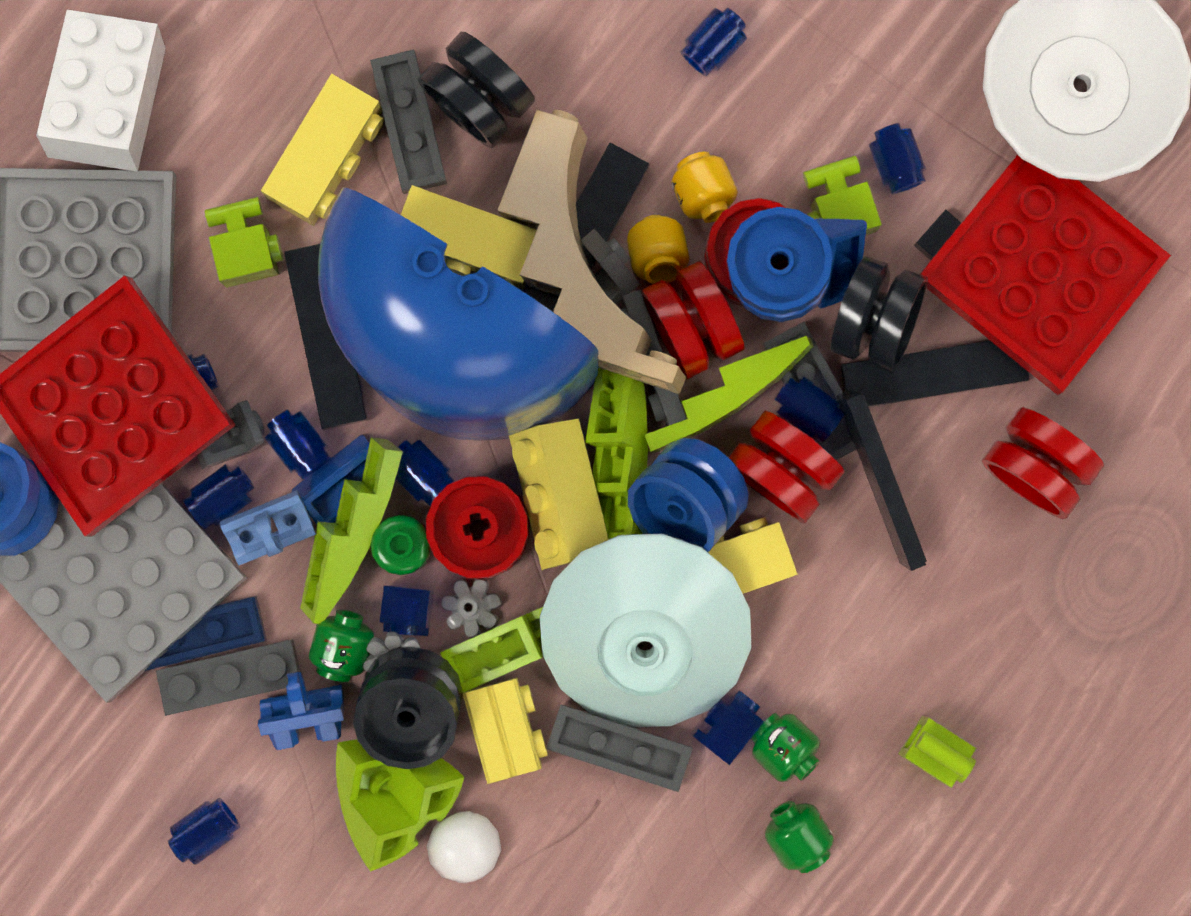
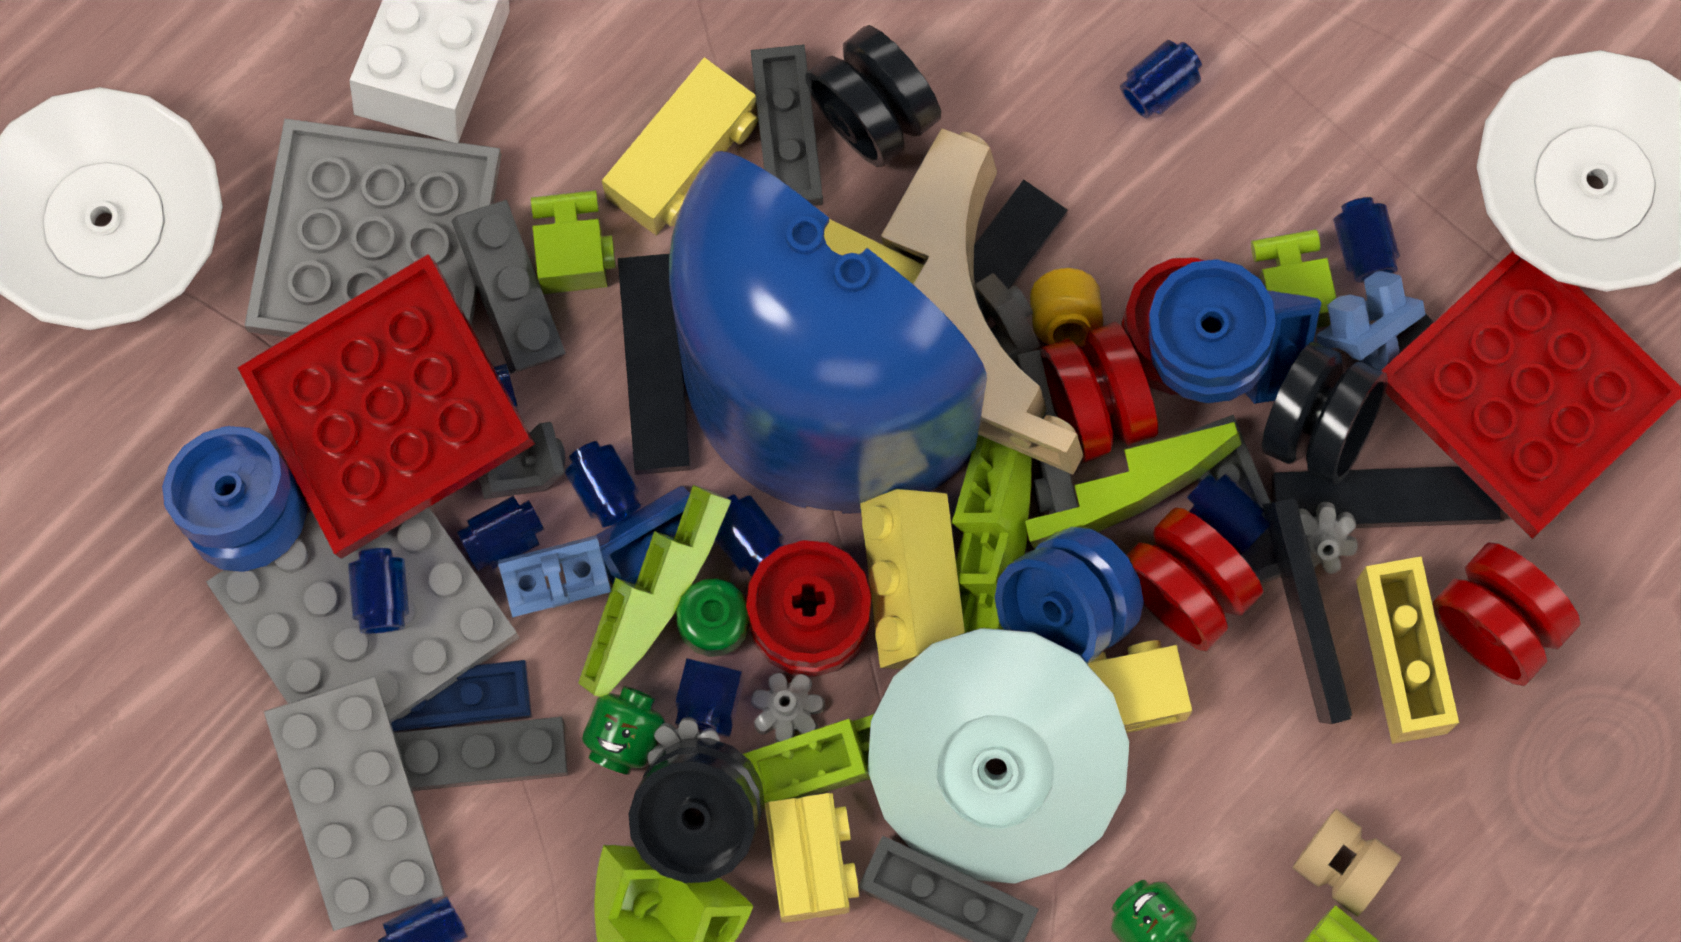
camera: 10 degrees right, 10 degrees down
blue hips [258,671,344,750] -> none
yellow head [671,151,738,223] -> none
clear blue brick [691,690,764,765] -> none
none -> light grey plate [264,676,445,931]
none -> clear blue brick [348,548,410,634]
none -> dark grey plate [451,199,566,375]
none -> tan wheel [1292,808,1402,917]
none -> light grey plant [1299,502,1358,574]
none -> medium blue hips [1316,271,1426,370]
none -> light yellow brick [1356,556,1459,744]

